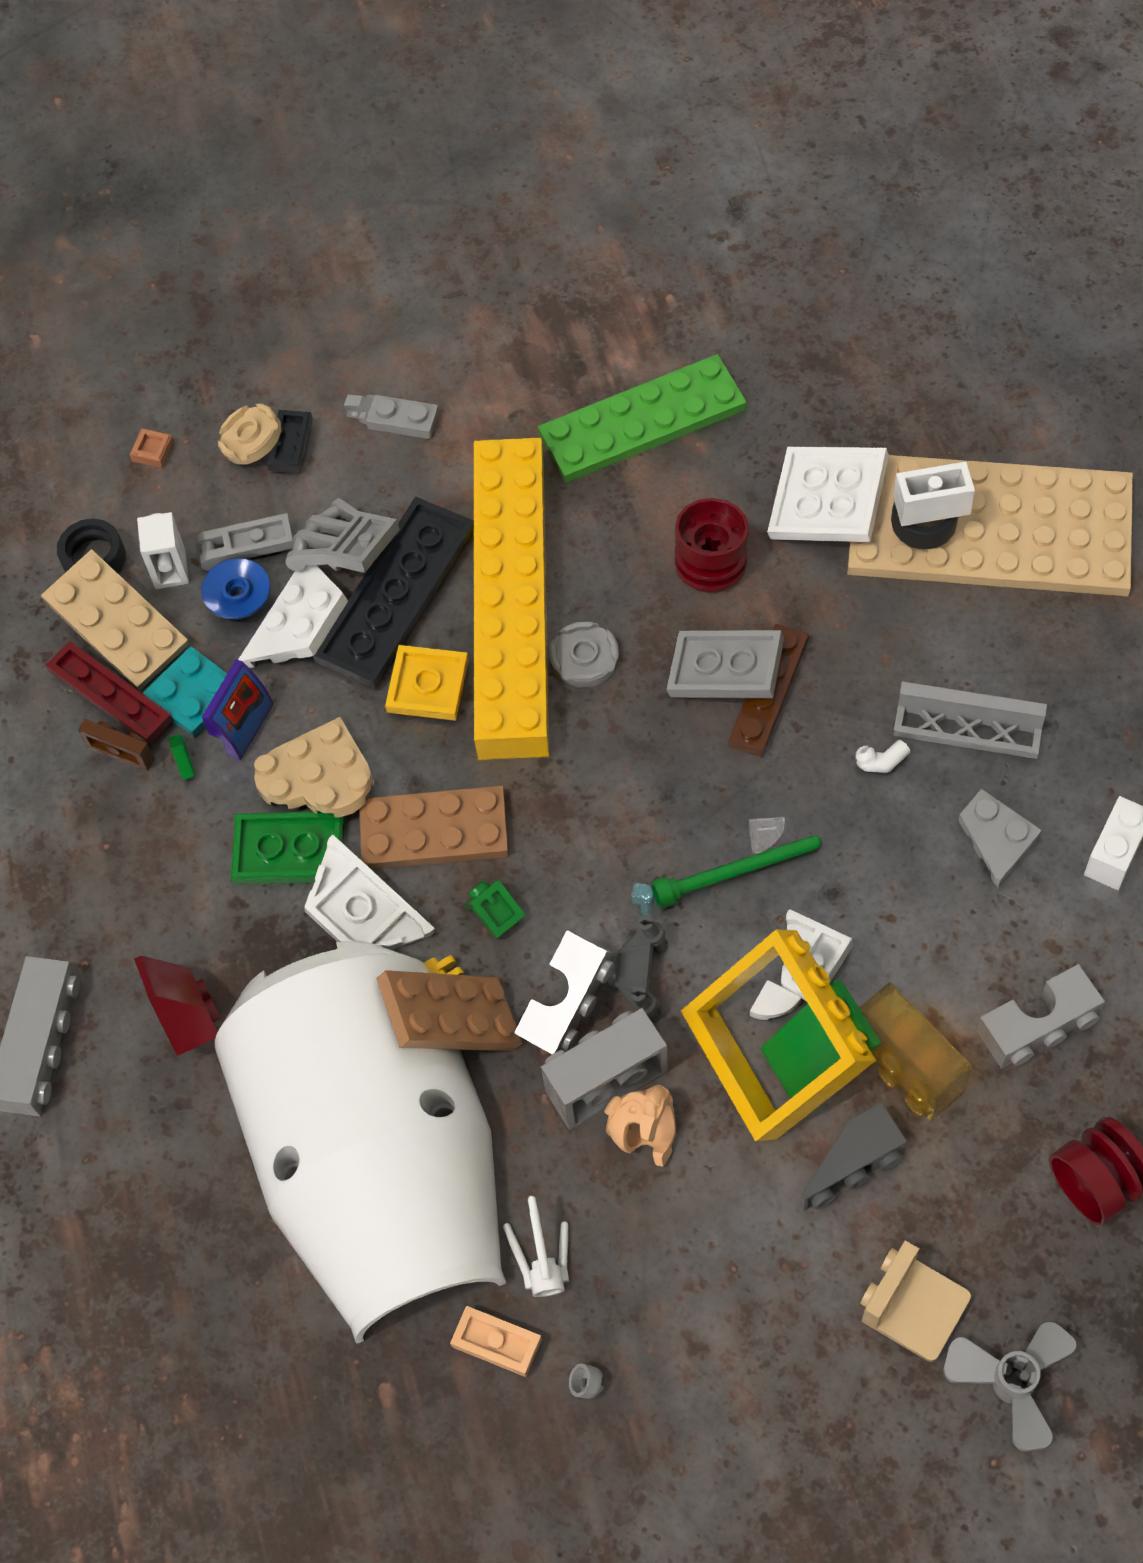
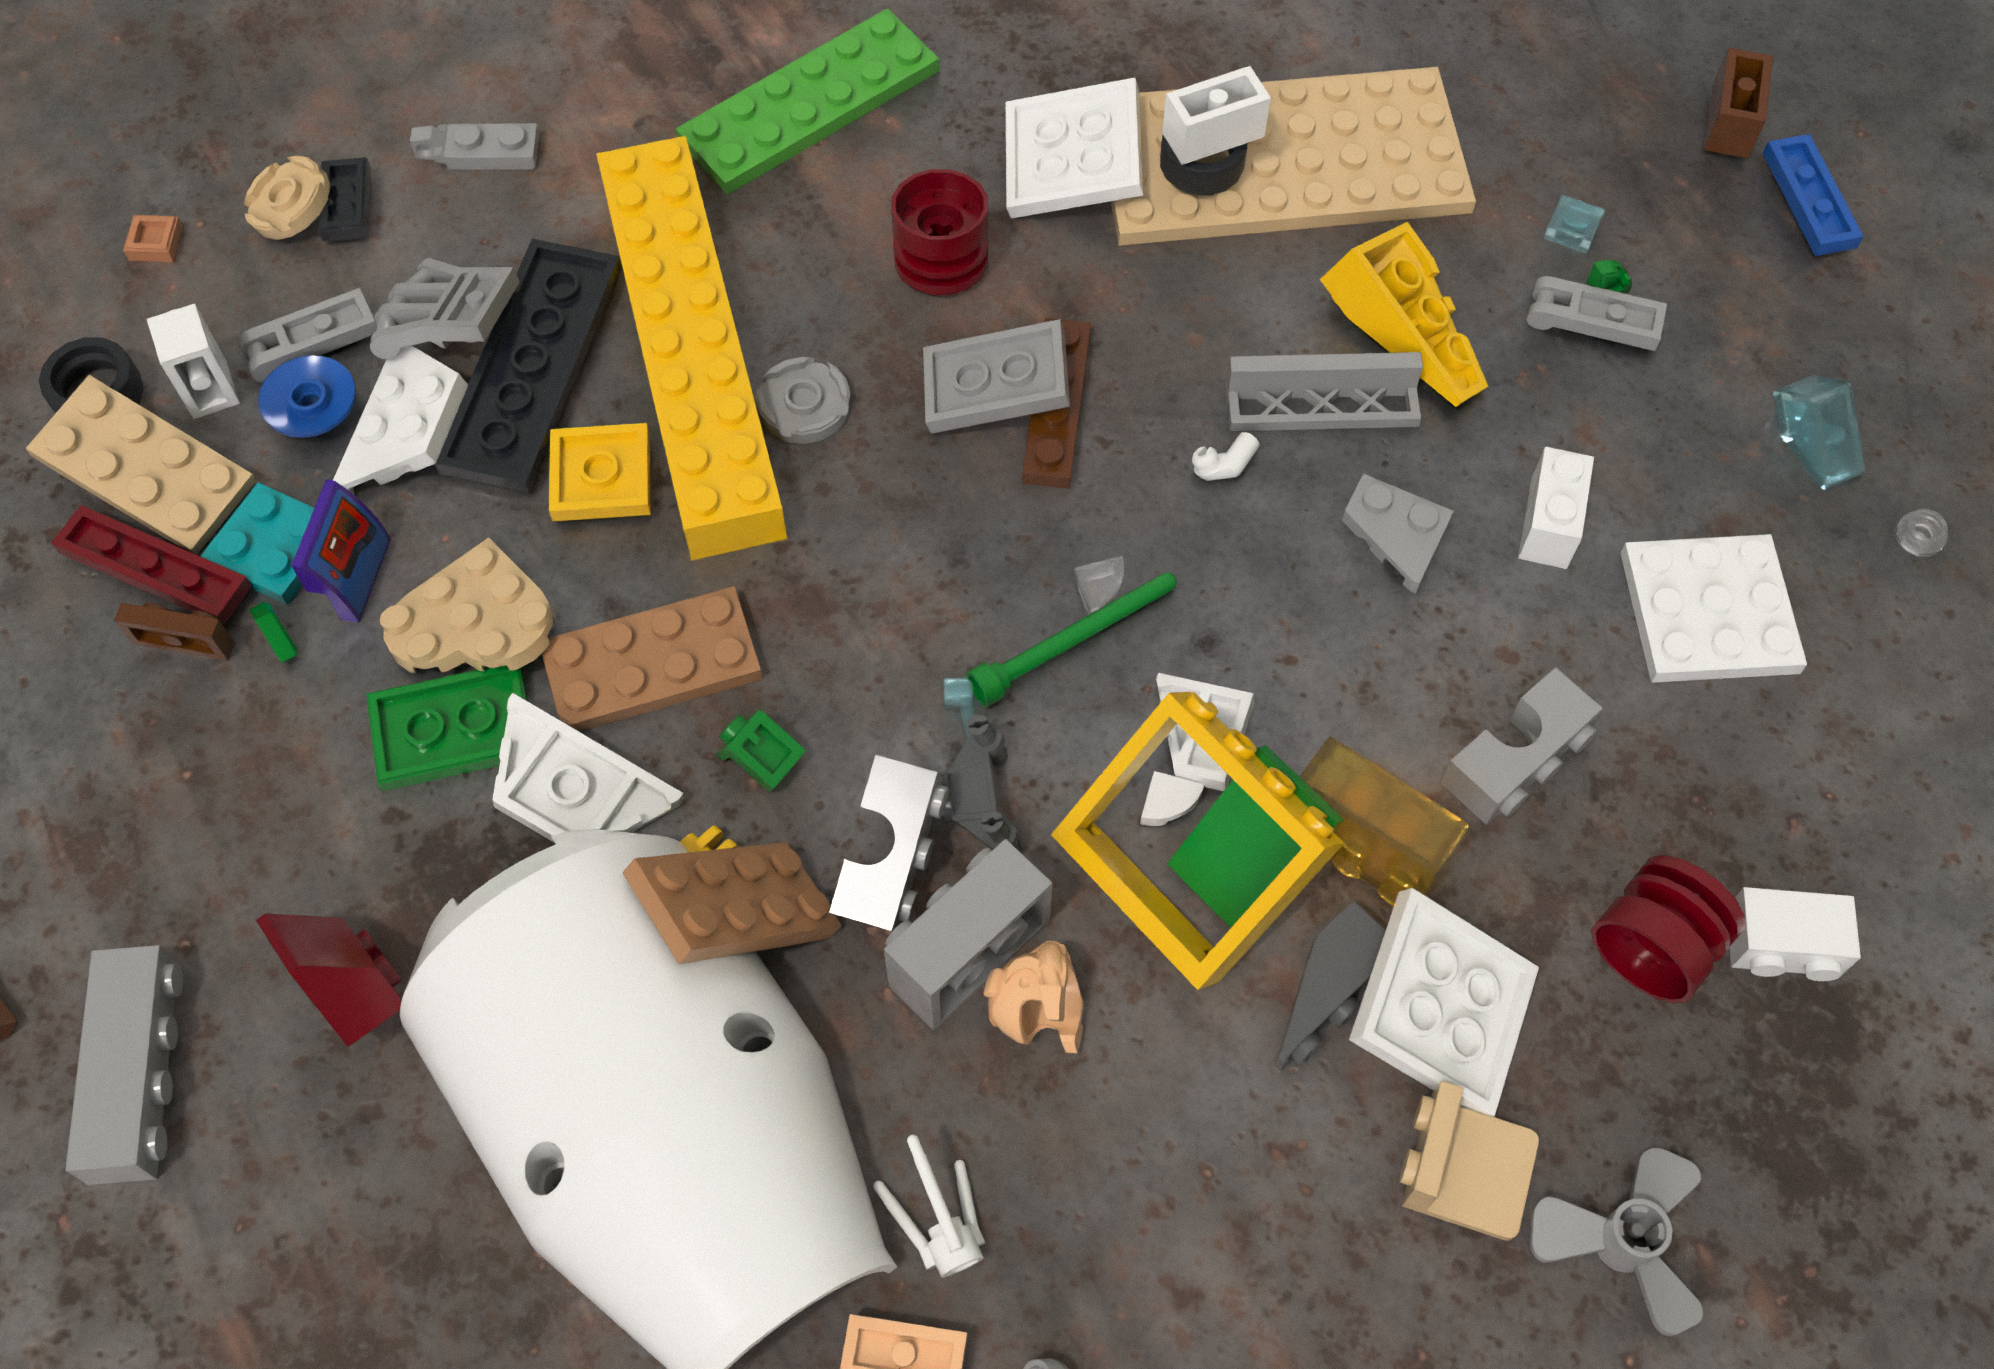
camera: 20 degrees left, 0 degrees up
none -> yellow wedge [1320,222,1489,407]
none -> white plate [1349,888,1539,1117]

